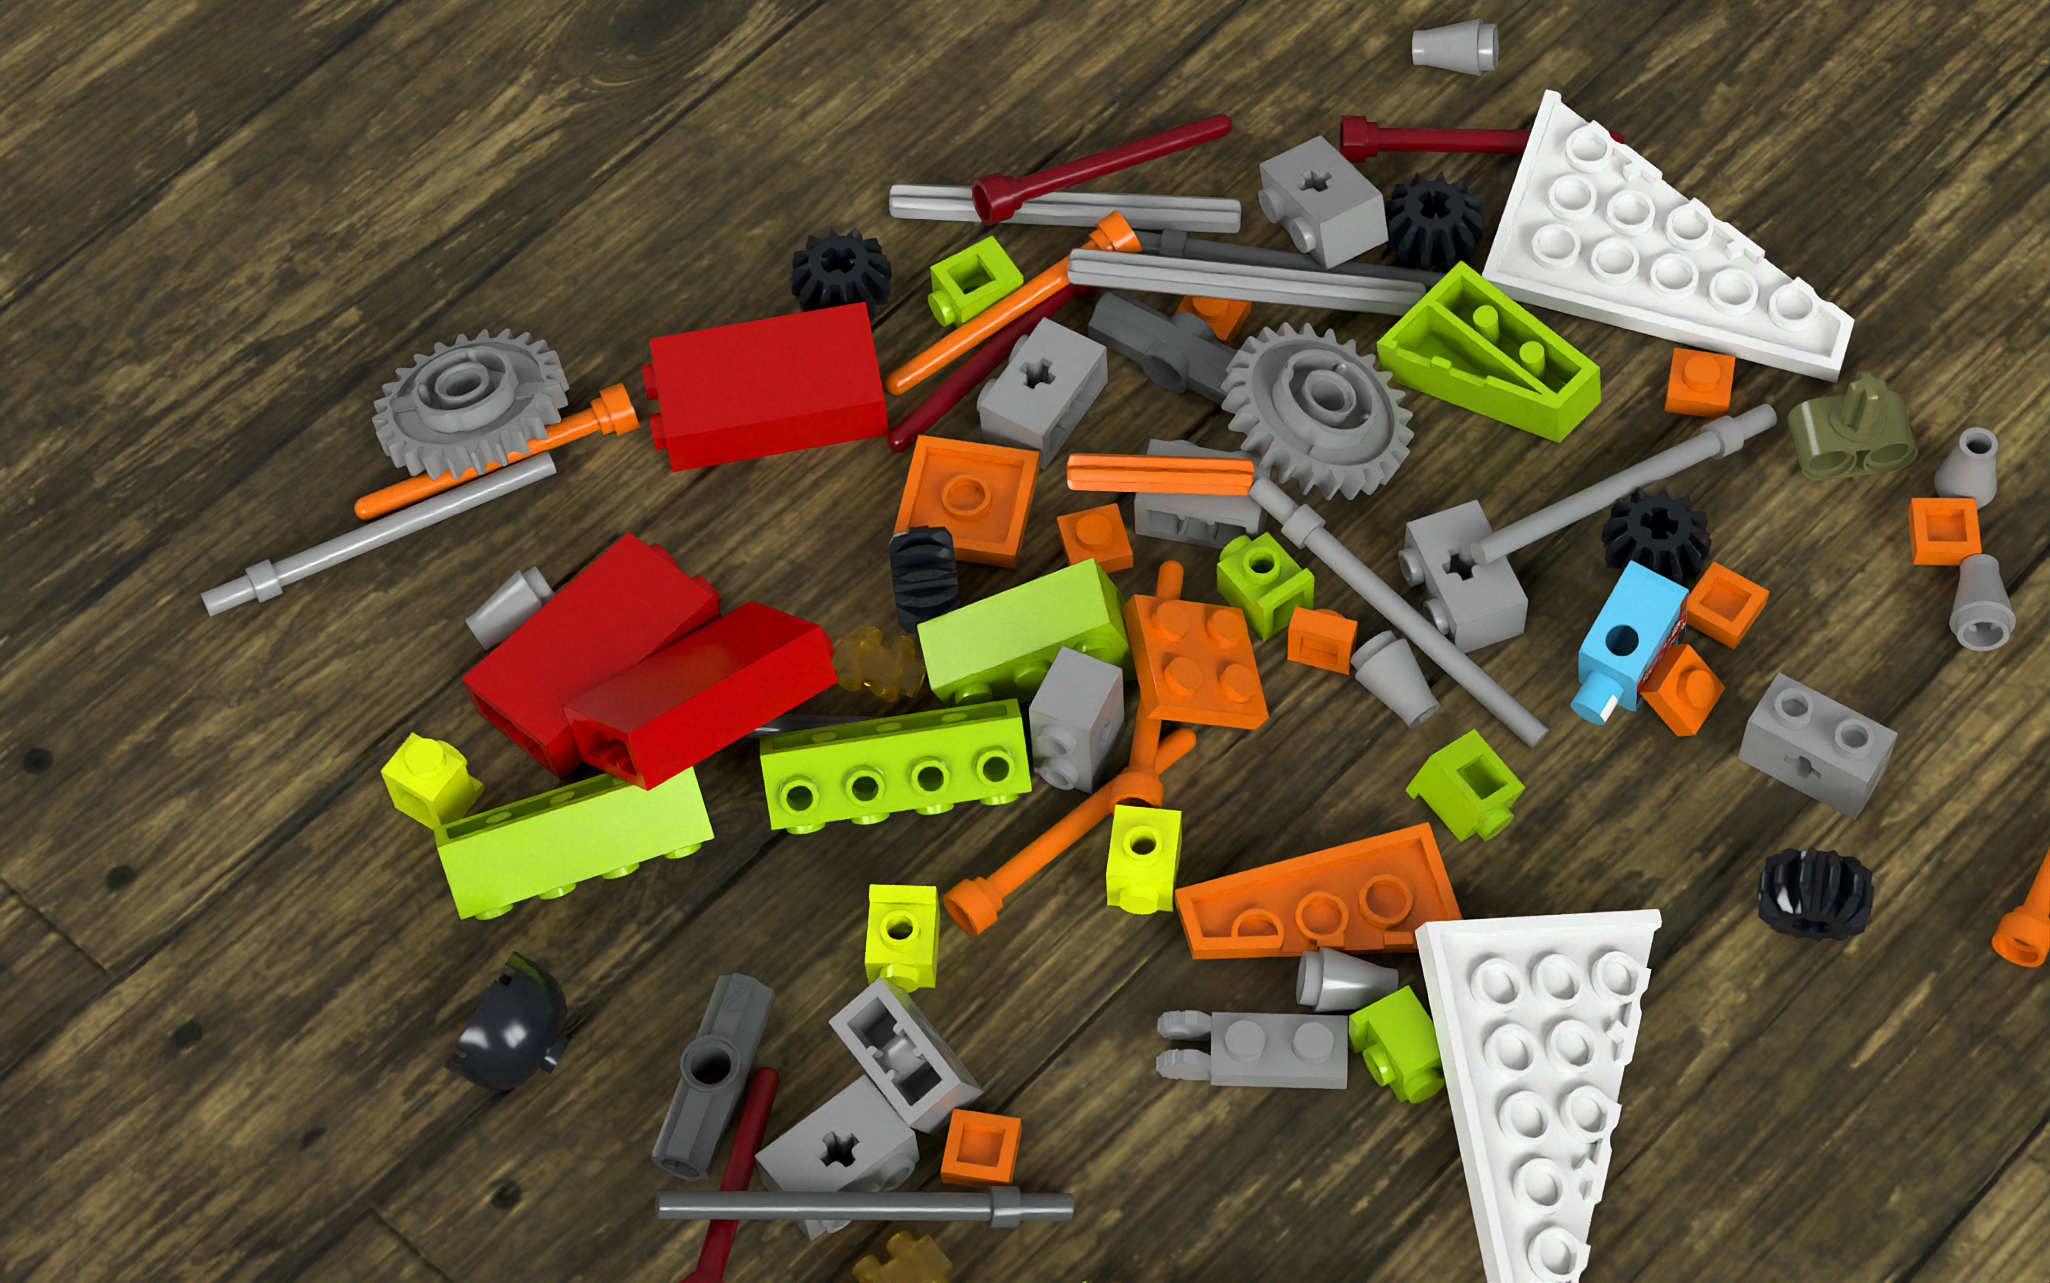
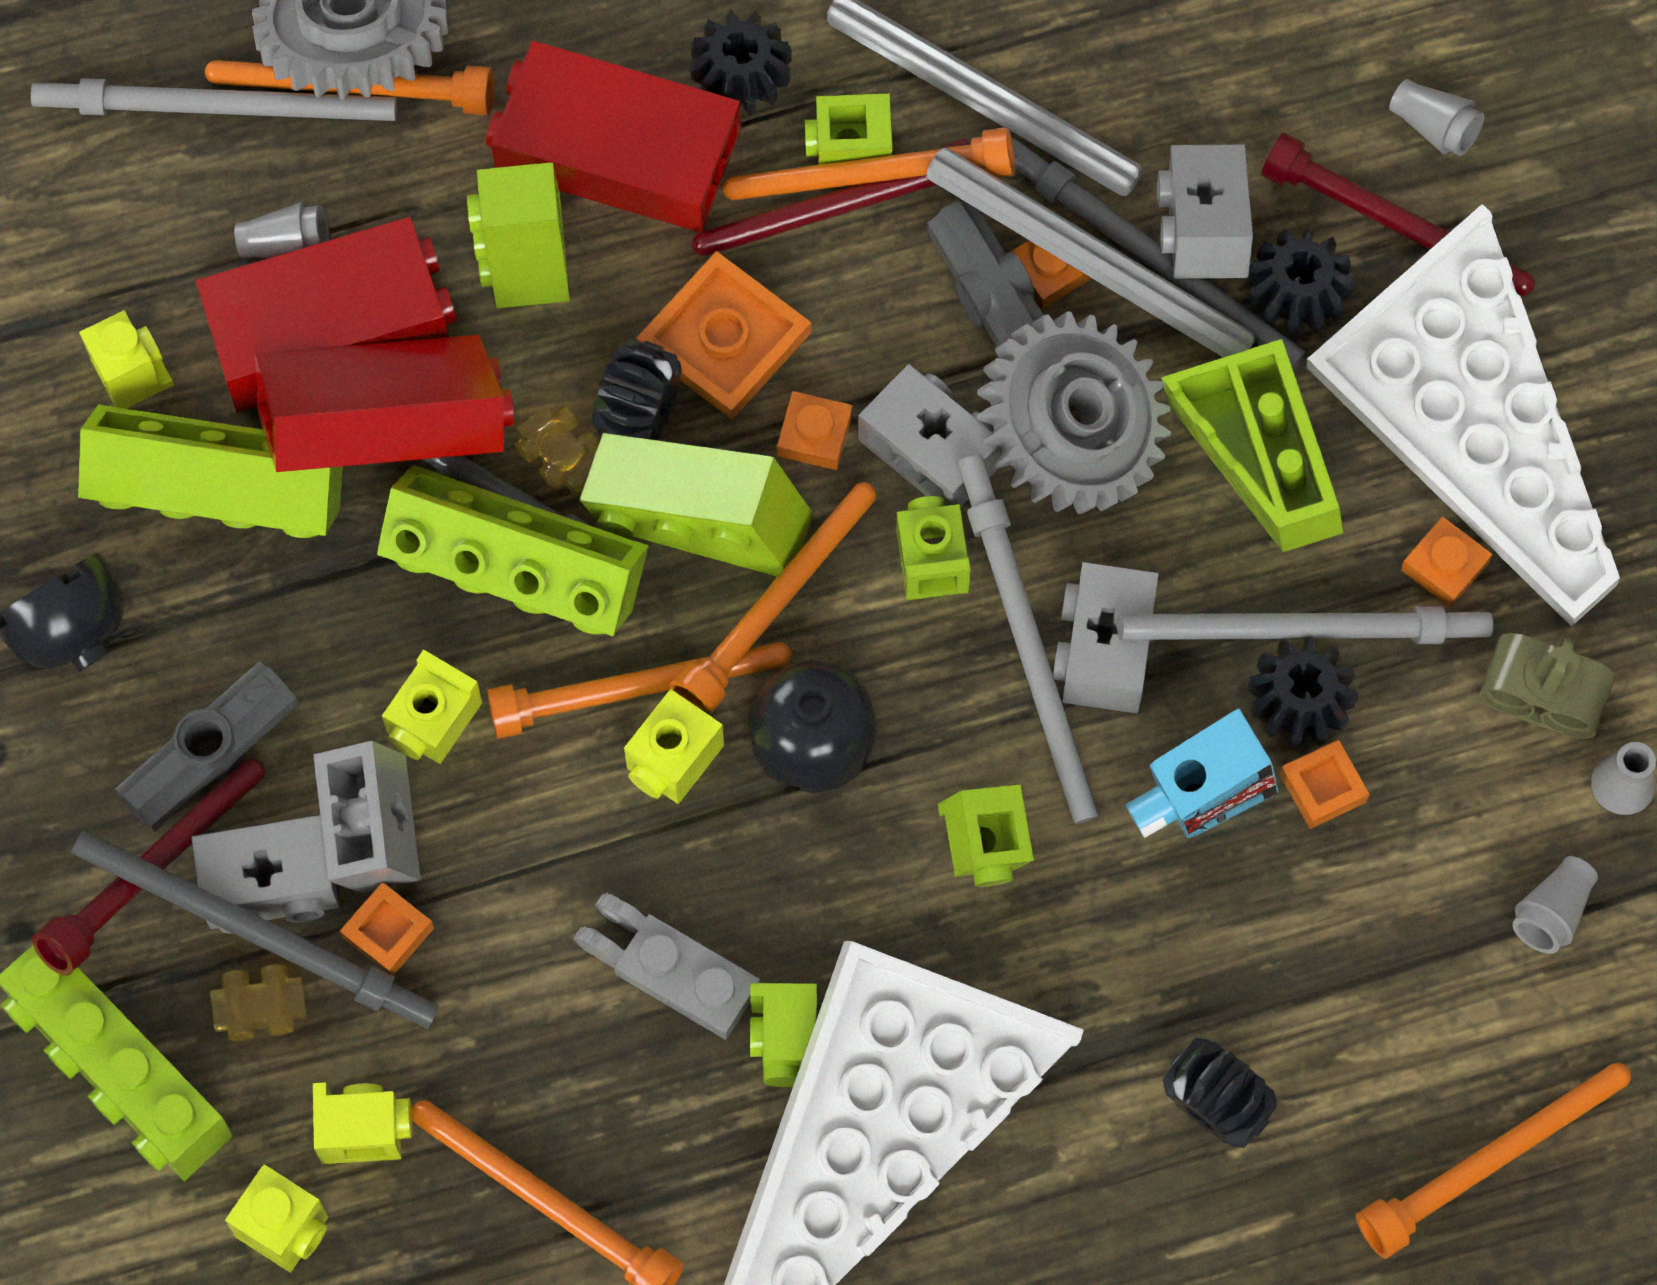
camera: 25 degrees right, 10 degrees up
dark red piece [971,113,1233,226] -> none
light grey brick [977,317,1108,470] -> none
light grey brick [1029,646,1125,795] -> none
orange axle [1067,453,1254,496] -> none
orange plate [1122,594,1269,730] -> none
orange wing [1174,822,1463,959] -> none
orange plate [1287,606,1358,675] -> none
light grey cone [1296,946,1398,1013] -> none
light grey cone [1350,630,1441,729] -> none
orange plate [1640,644,1726,736] -> none
light grey brick [1738,672,1898,820] -> none
orange plate [1907,498,1982,566] -> none
none -> lime wedge [467,162,570,309]
none -> black cylinder [749,660,877,793]

